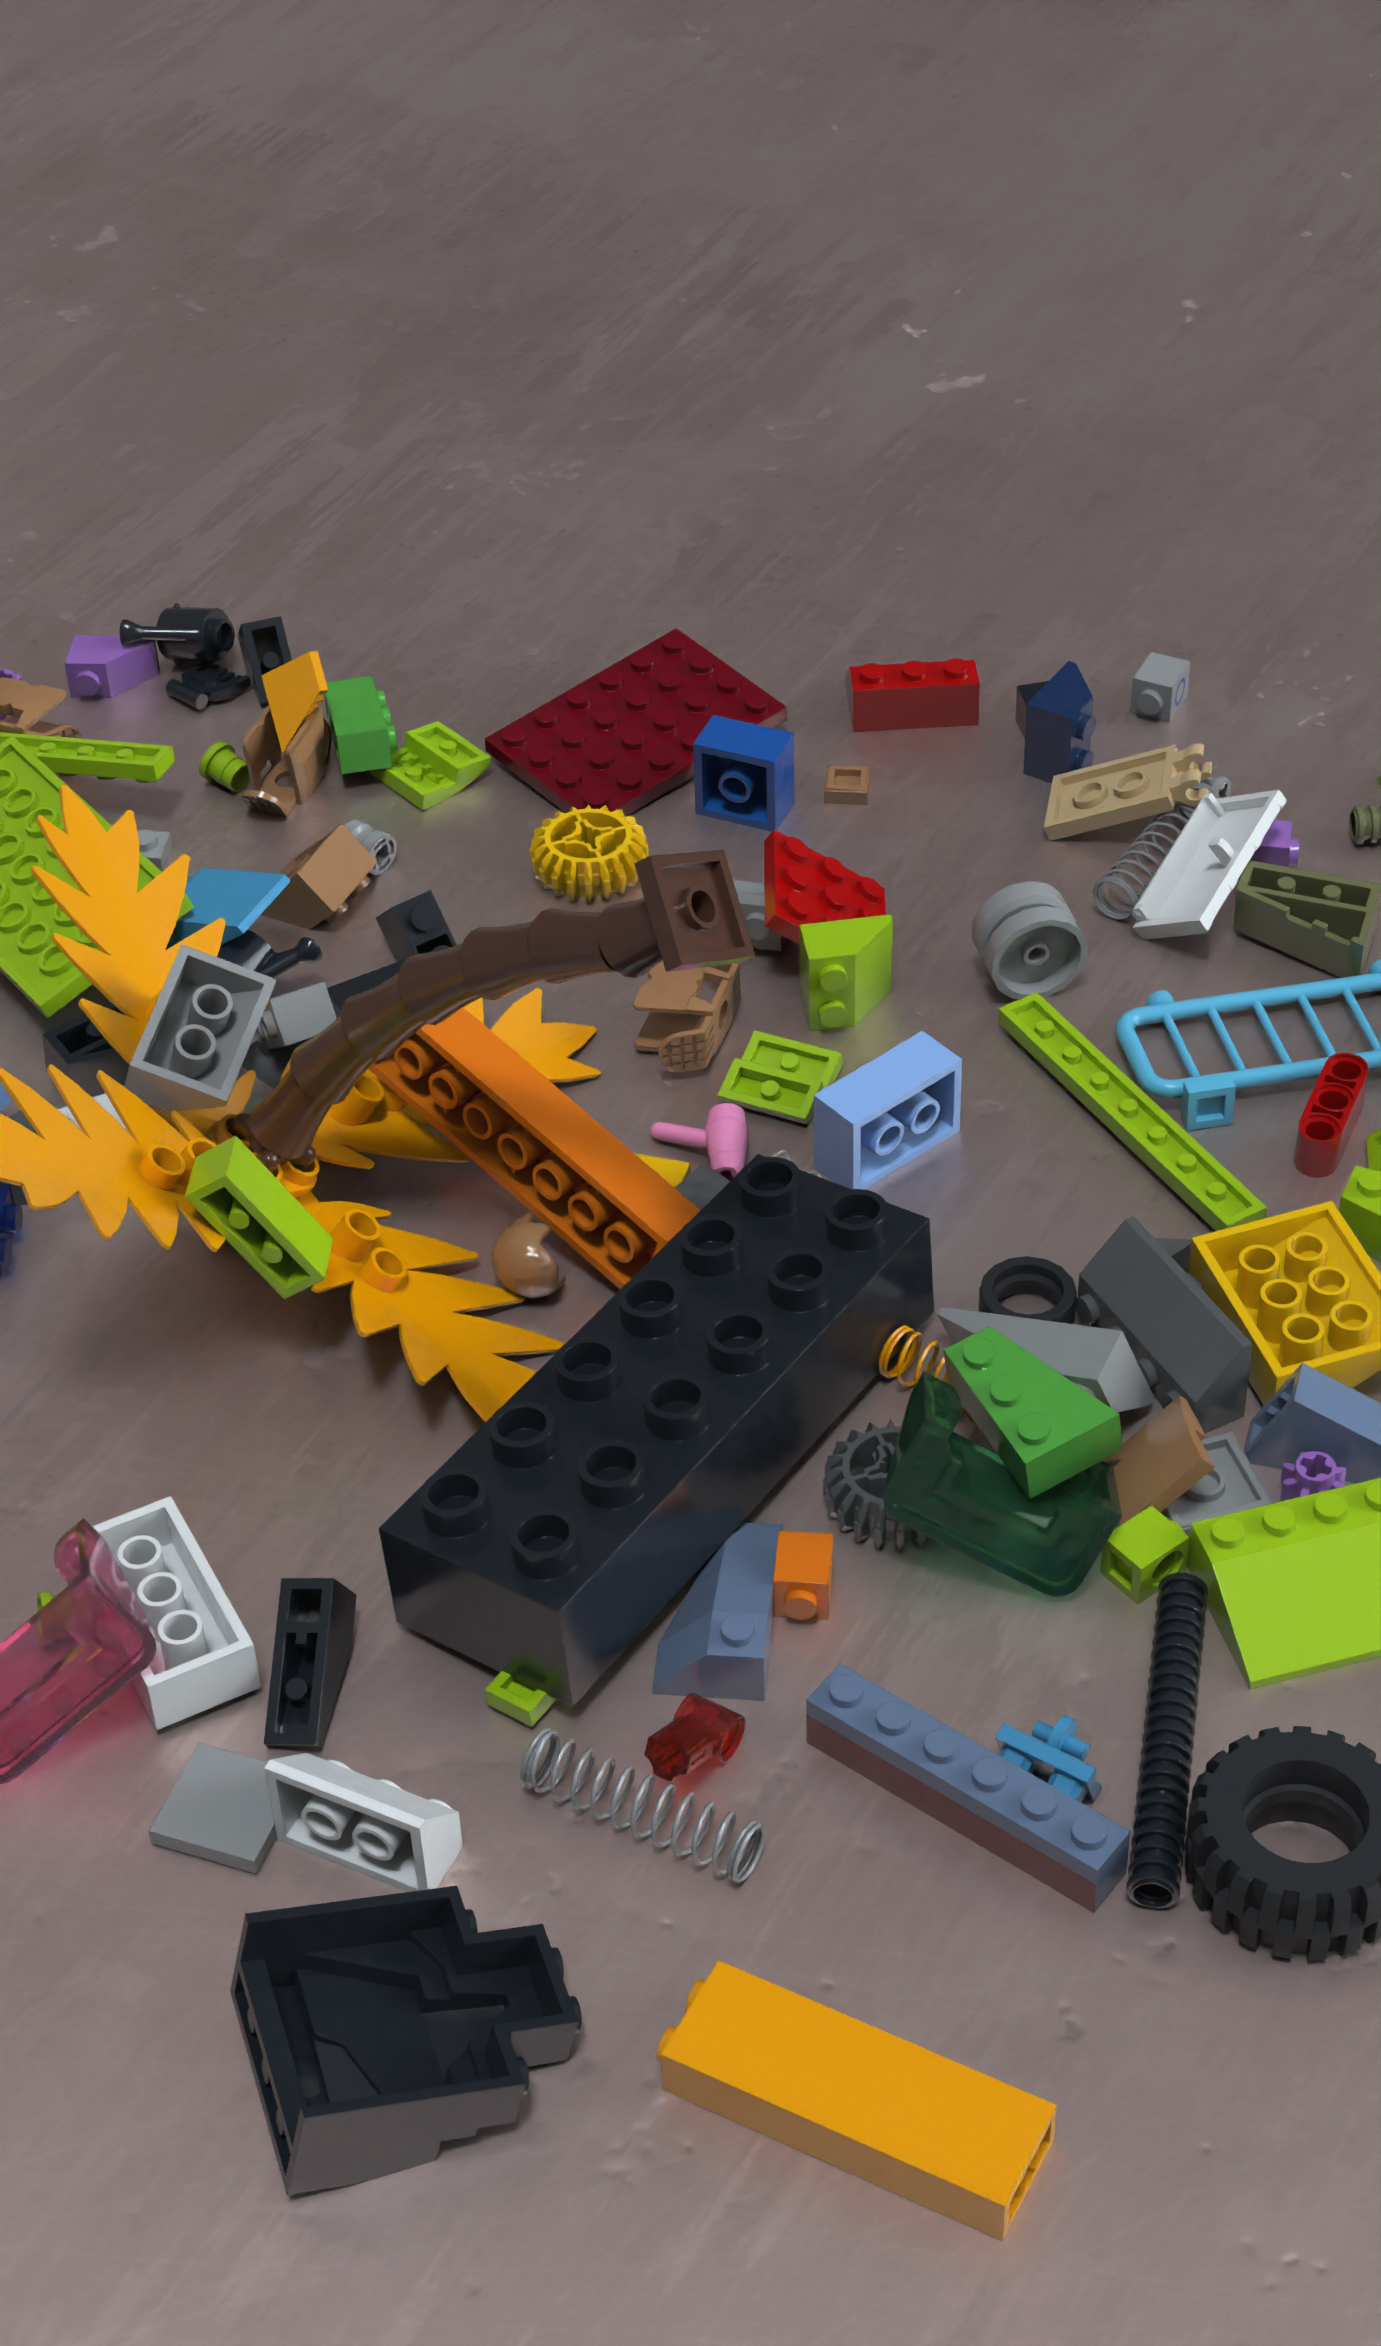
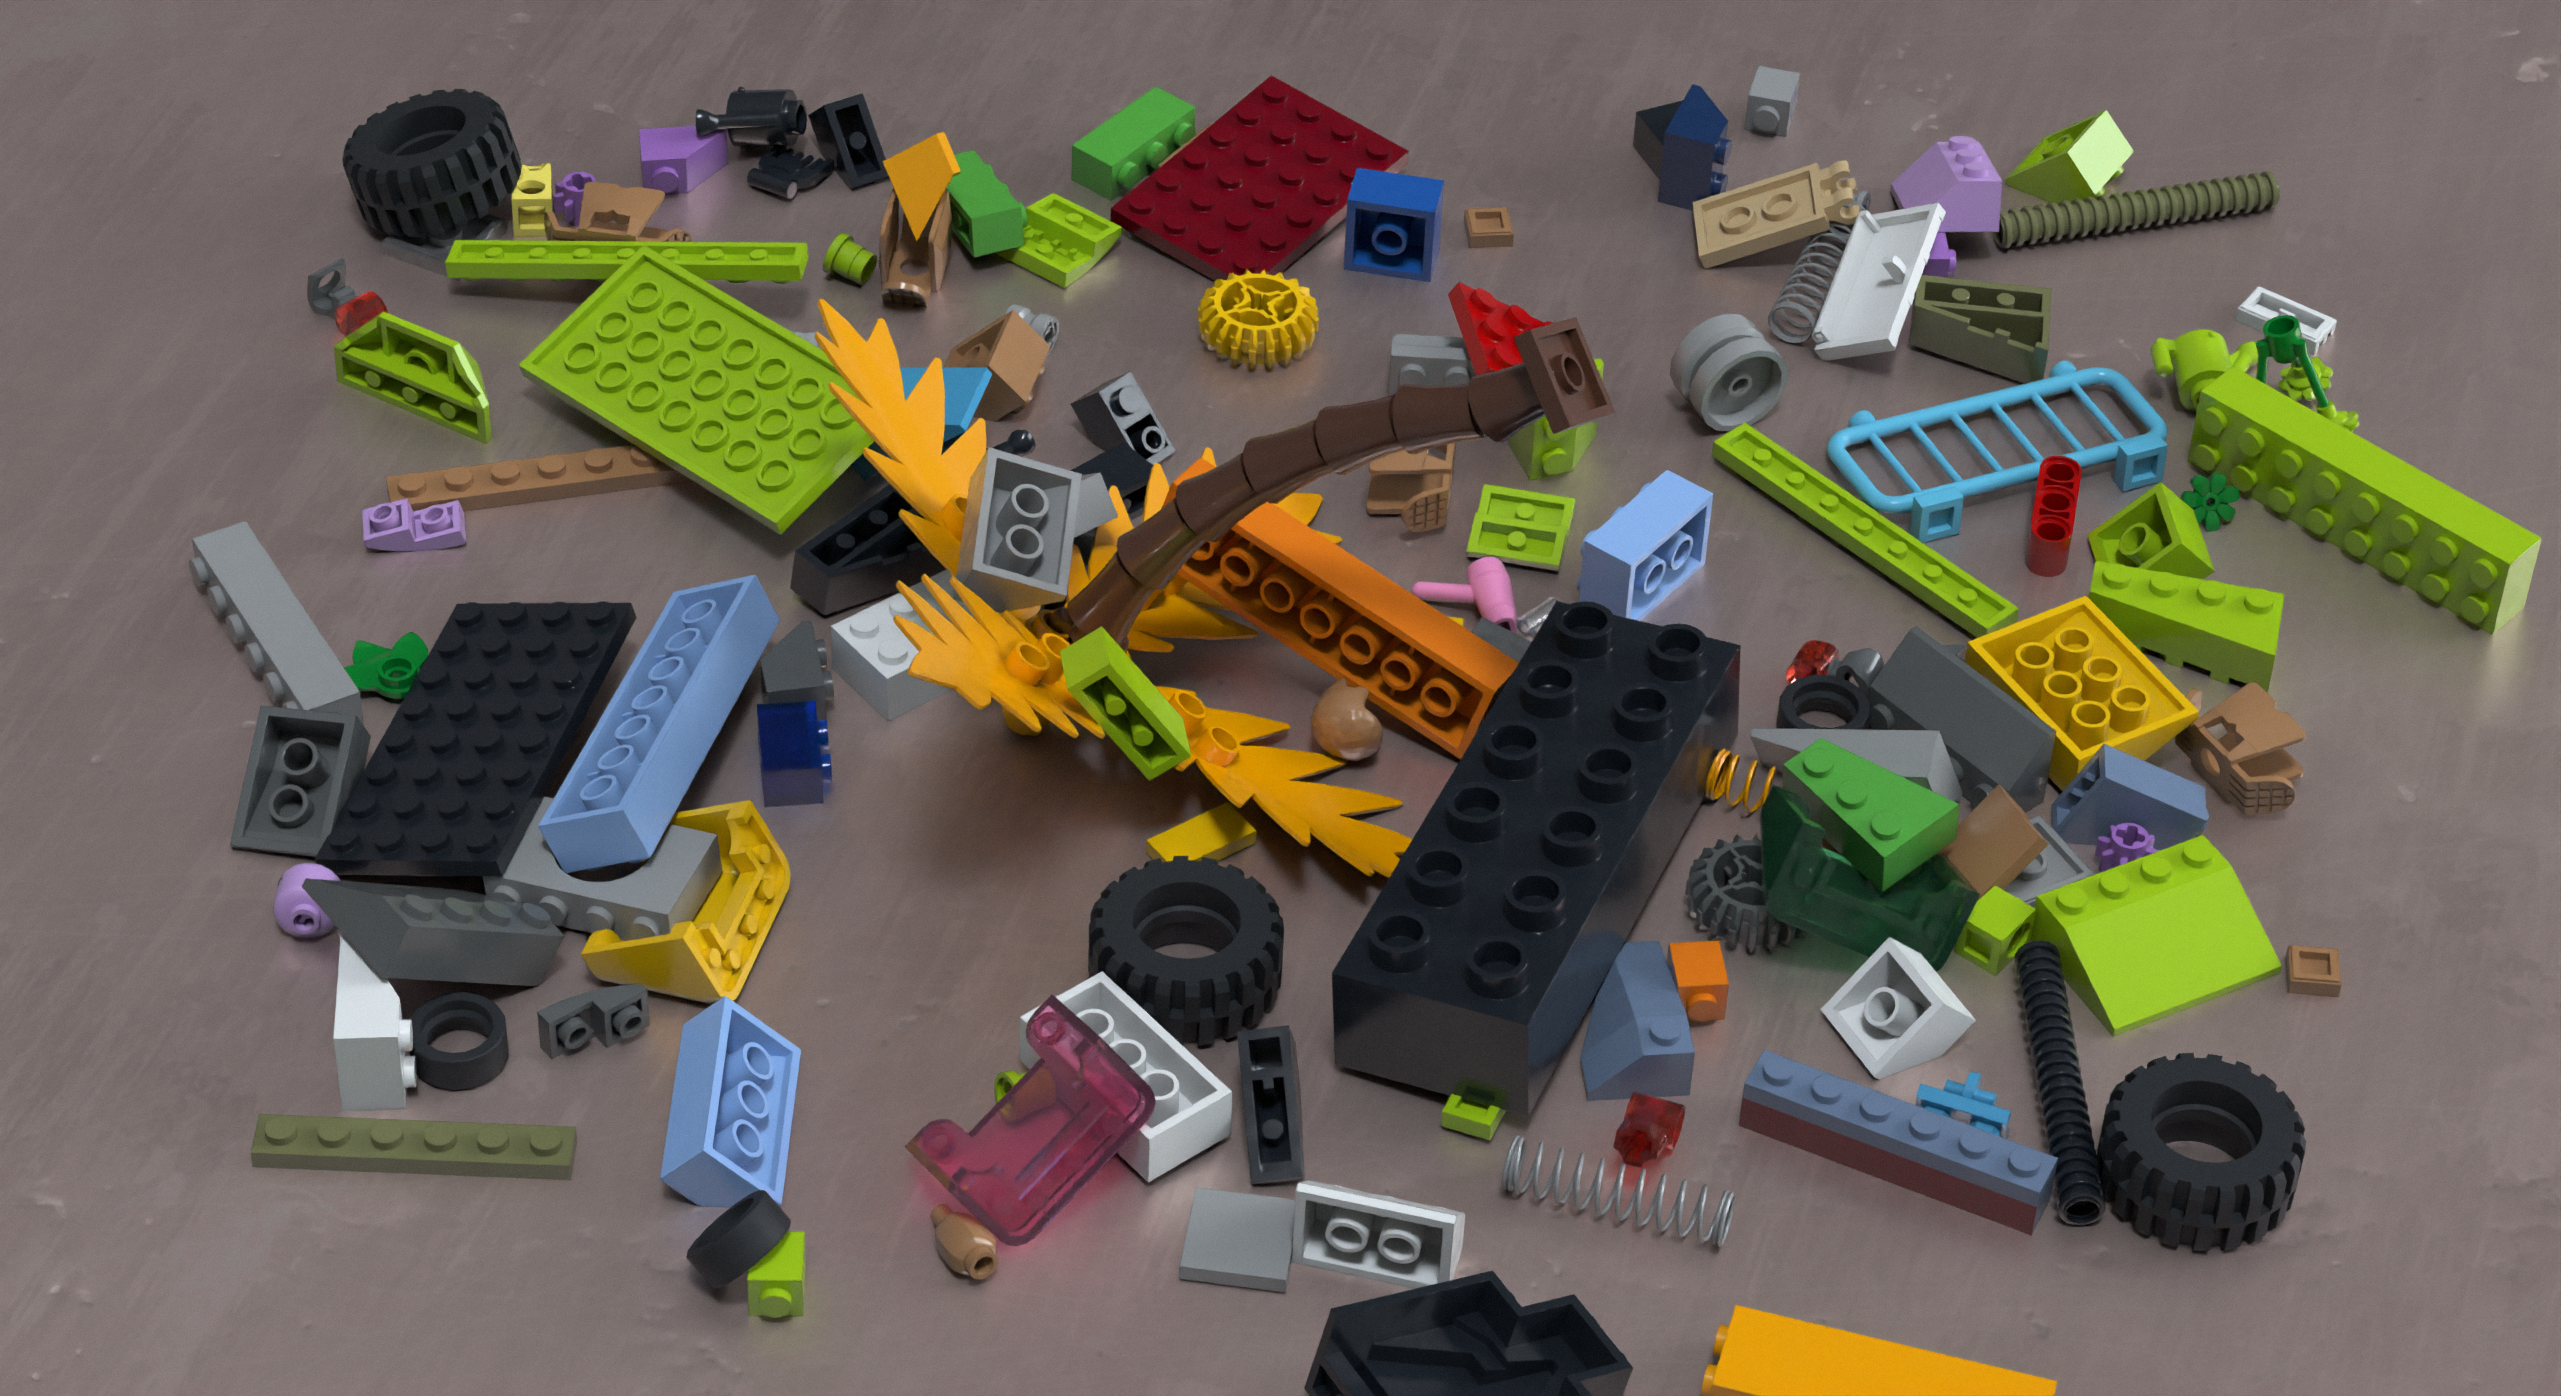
camera: 15 degrees left, 0 degrees up
red slope [845,658,980,732] -> none
none -> bright green brick [1071,86,1196,201]
none -> black tyre [1088,856,1284,1046]
none -> yellow tile [1146,802,1256,862]
none -> leg [1786,640,1884,699]
none -> white slope [1820,937,1976,1080]
none -> lavender slope [1891,136,2002,232]

